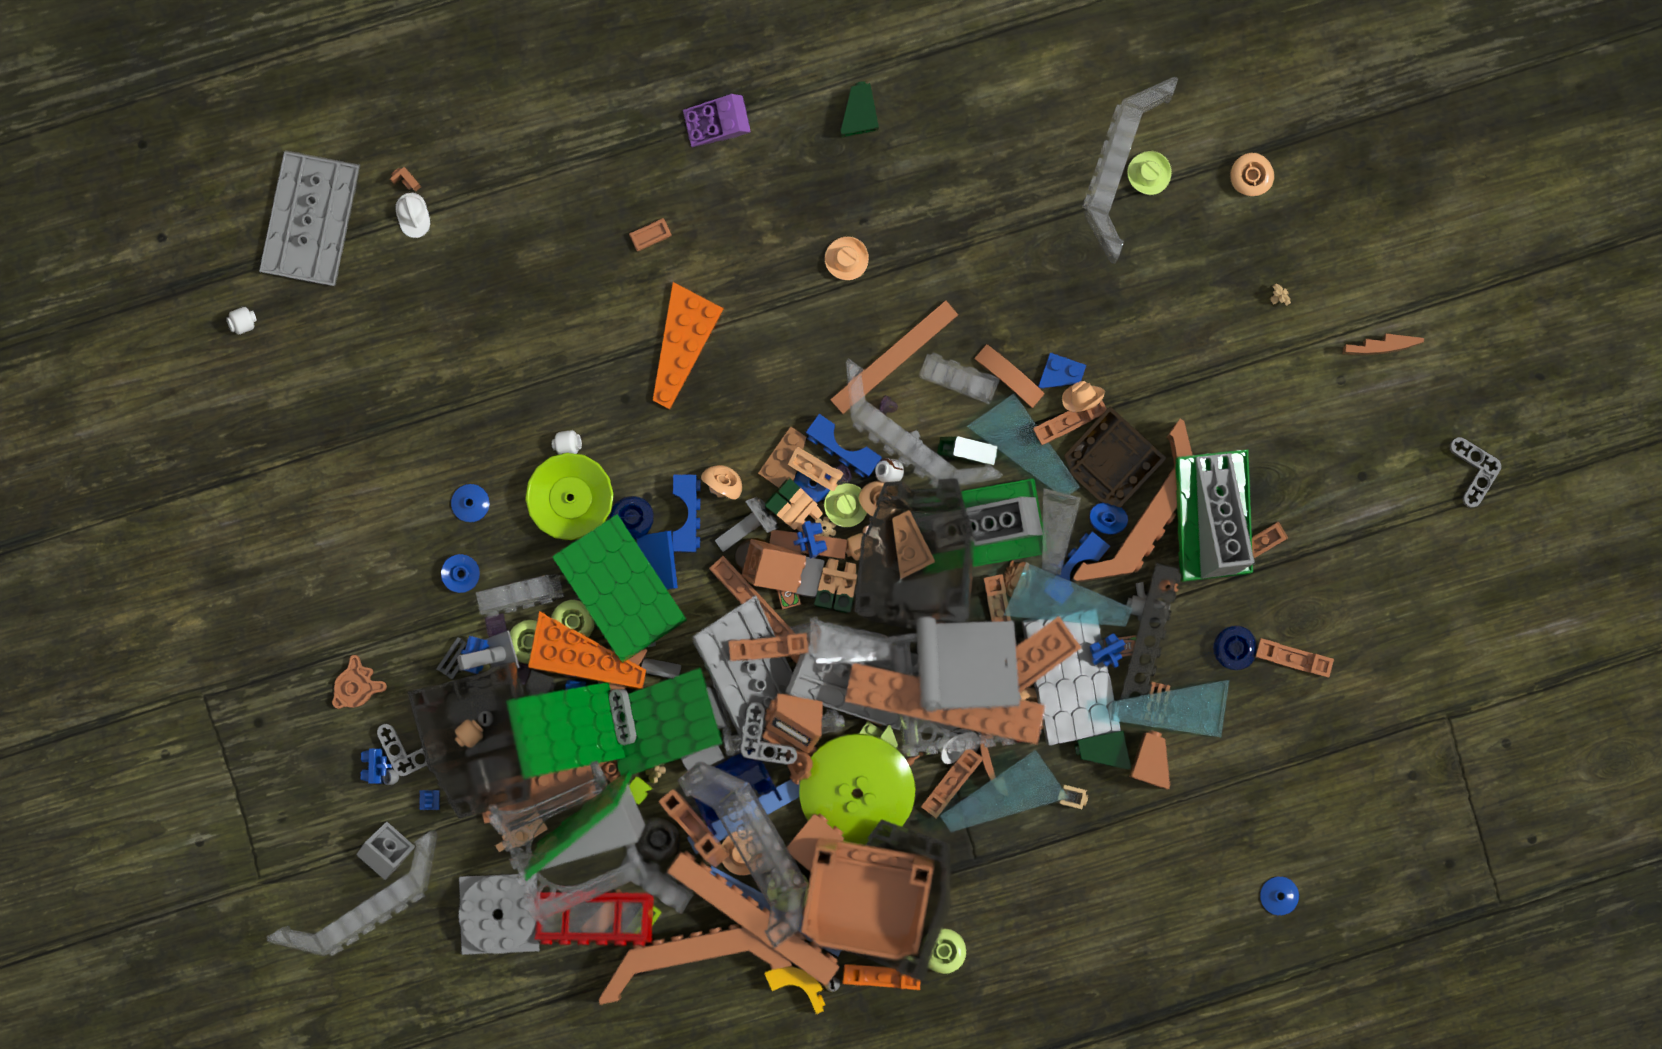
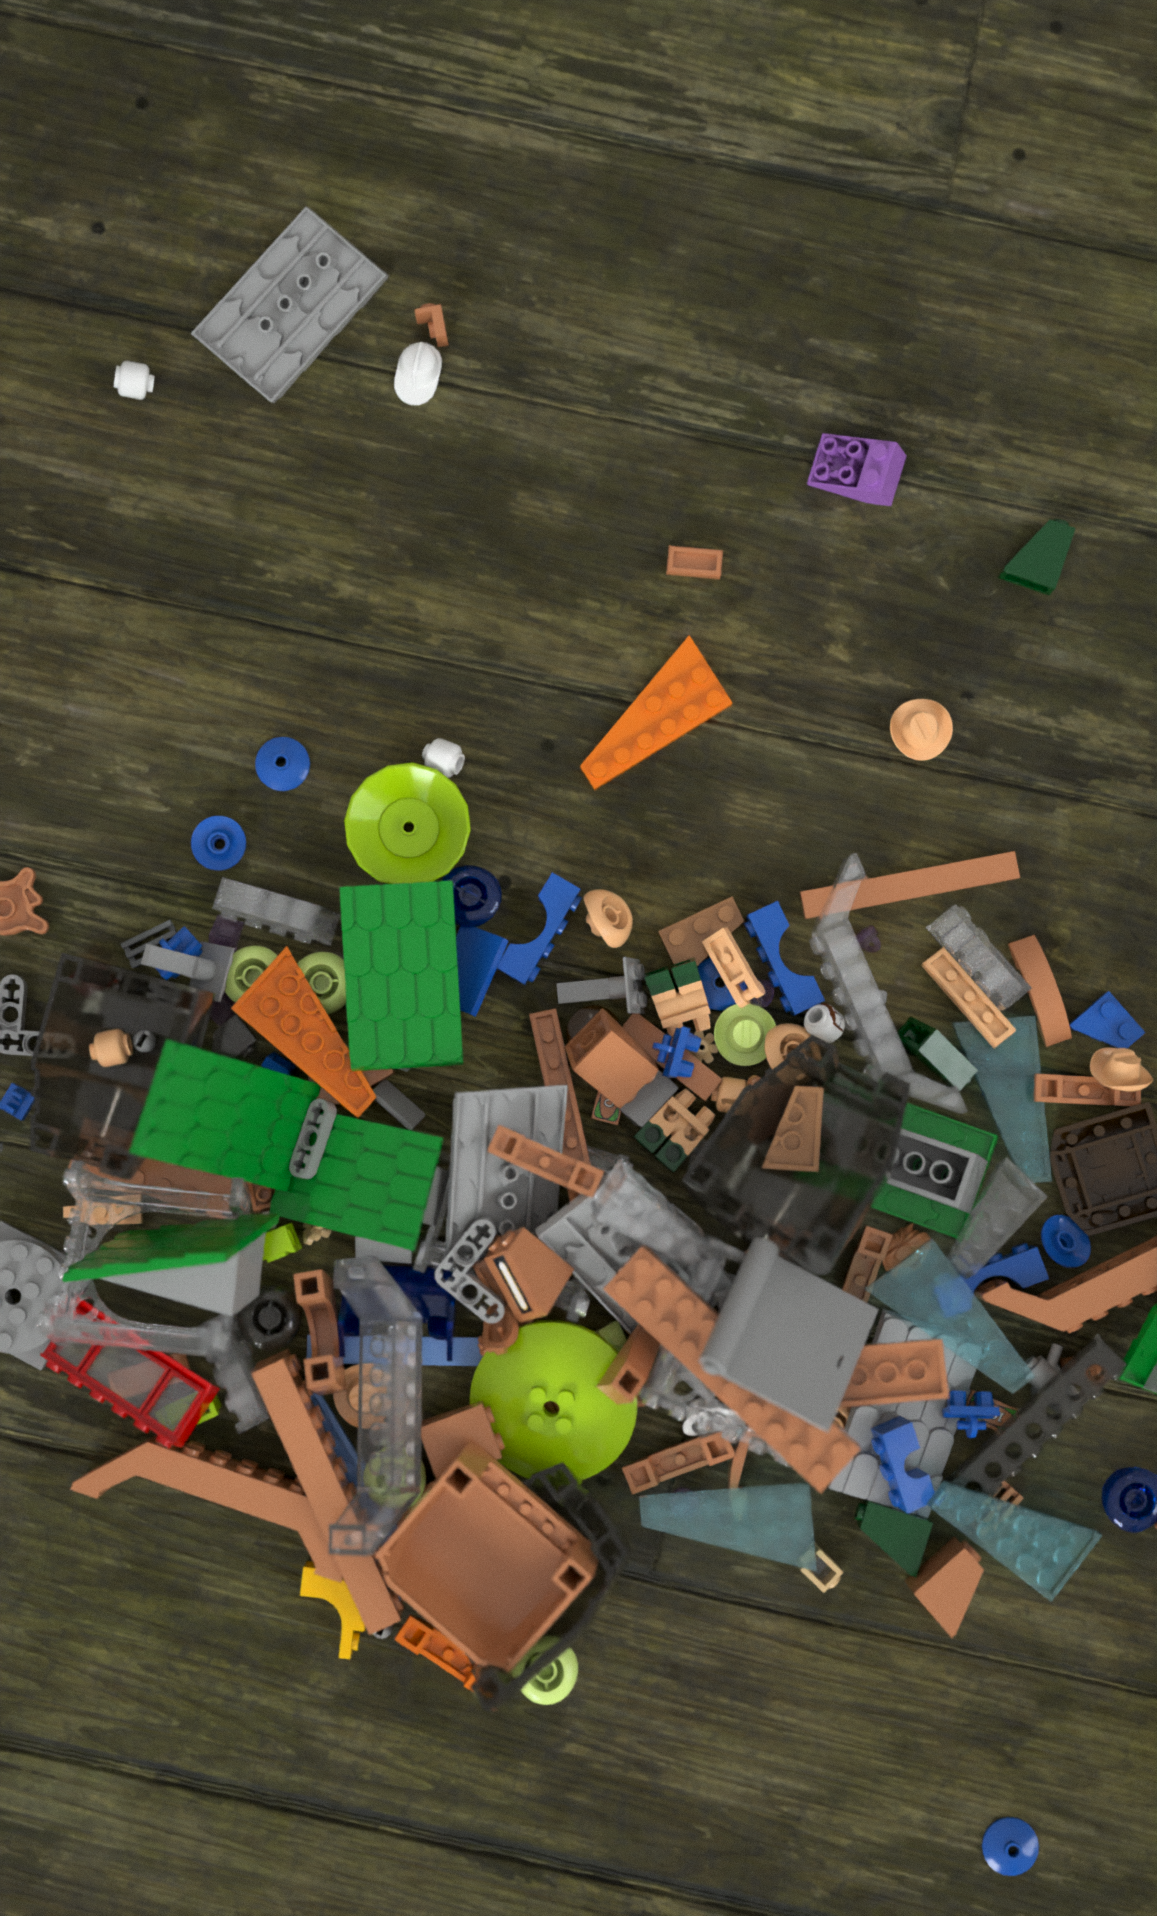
camera: 25 degrees right, 0 degrees up
none -> nougat slope [596,1323,661,1404]
none -> blue arch [871,1416,937,1514]
none -> light nougat tile [921,947,1016,1049]

